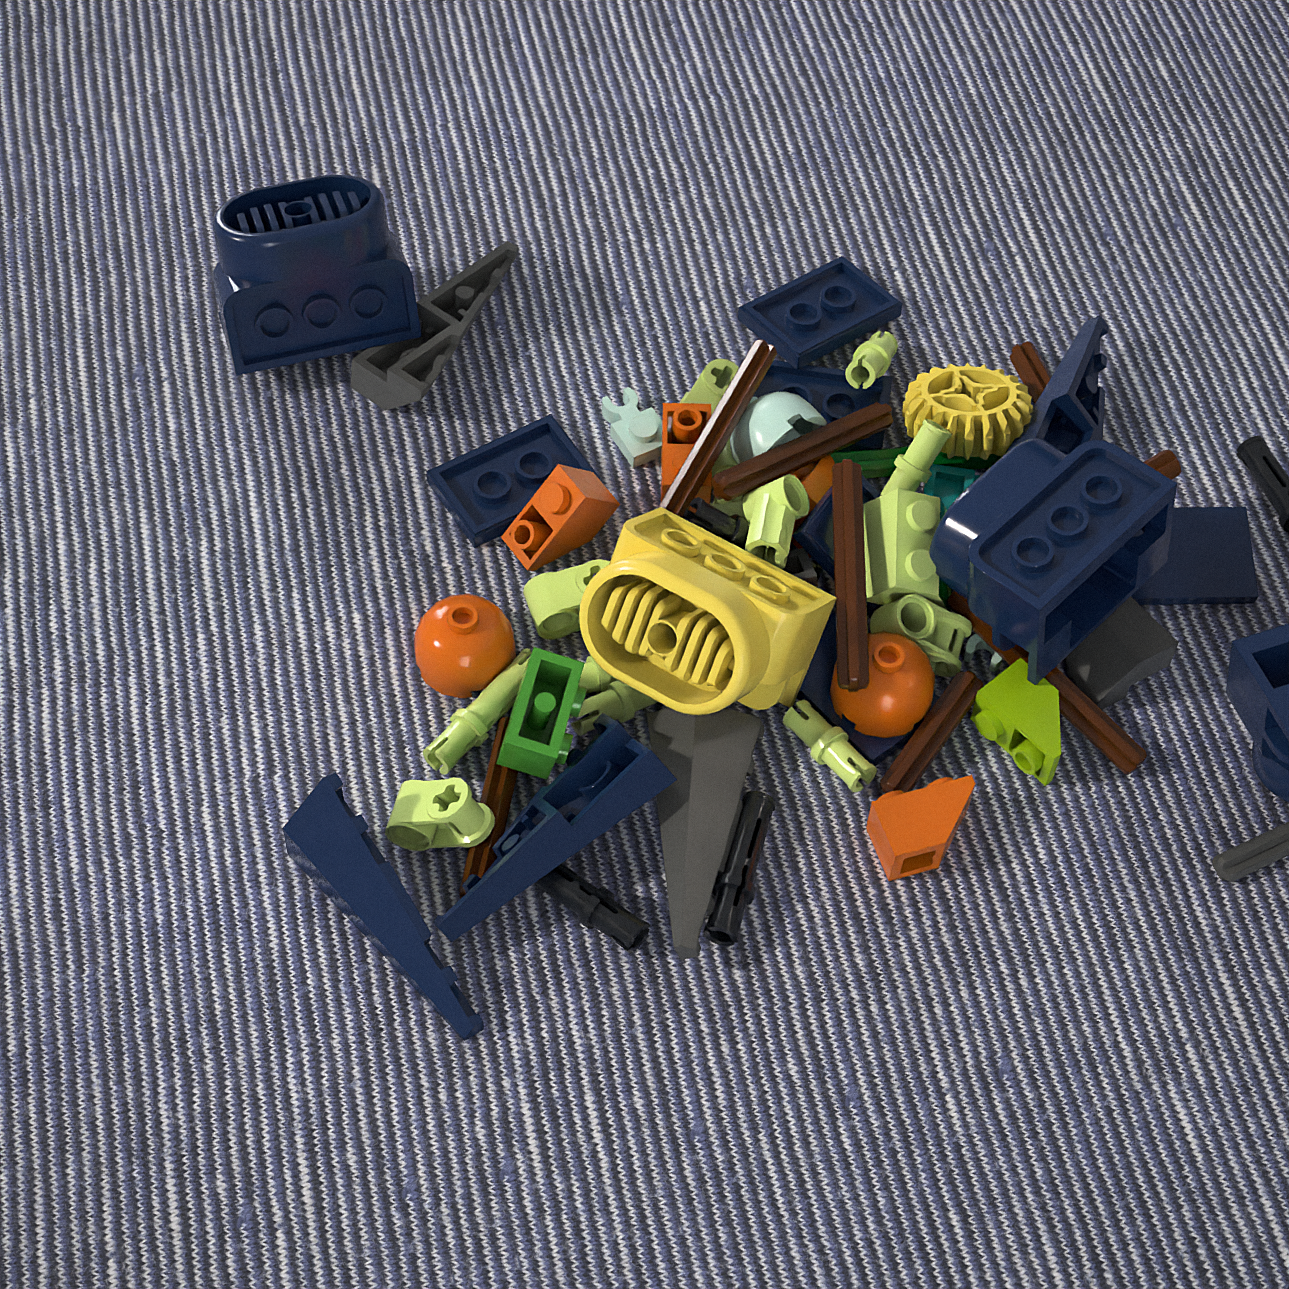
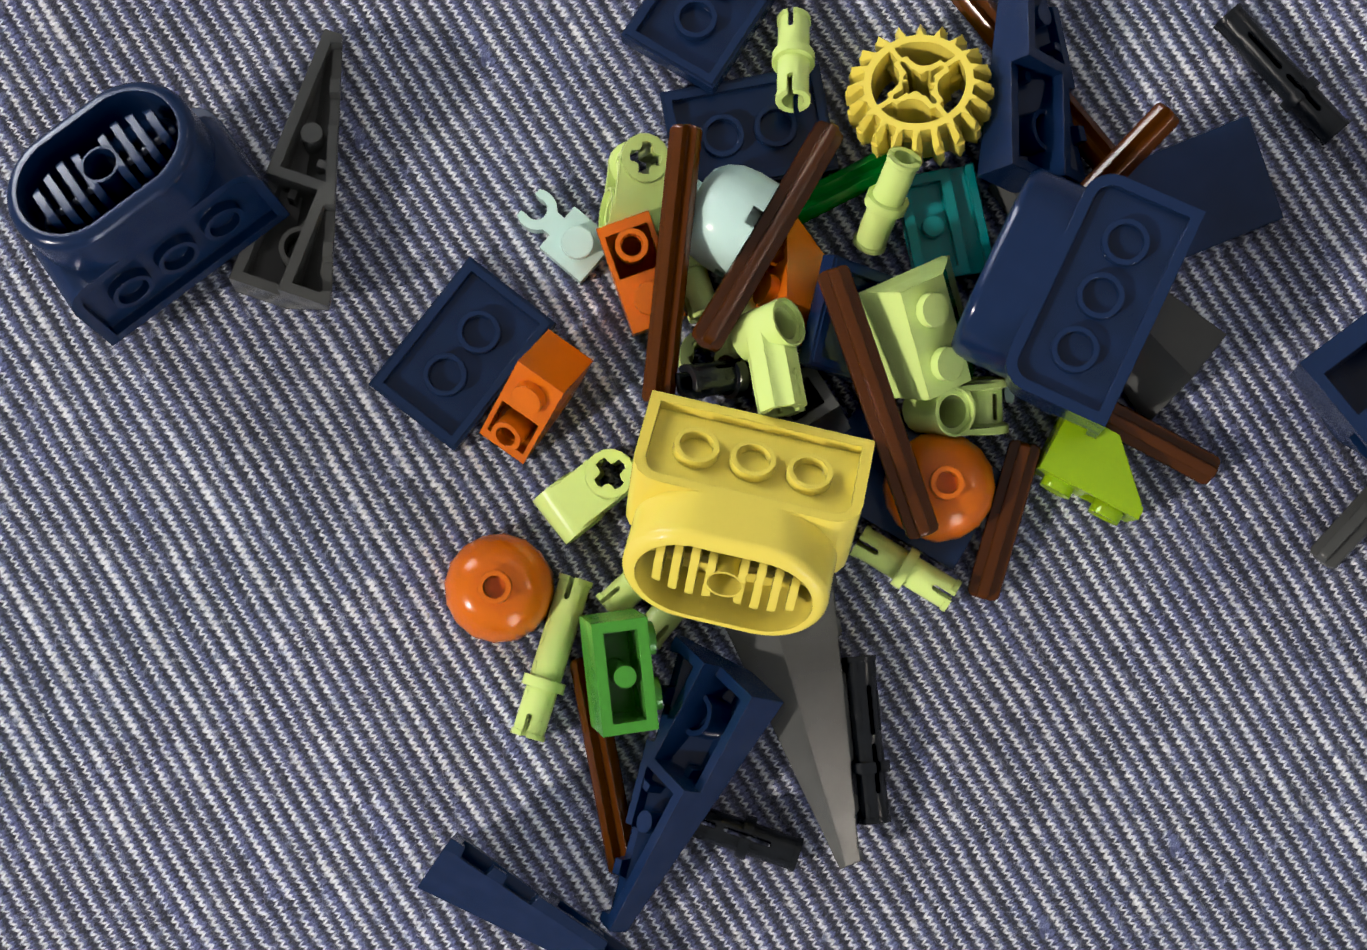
camera: 20 degrees left, 30 degrees up
yellowish green piece [385,777,495,851] -> none
orange slope [866,775,976,881] -> none

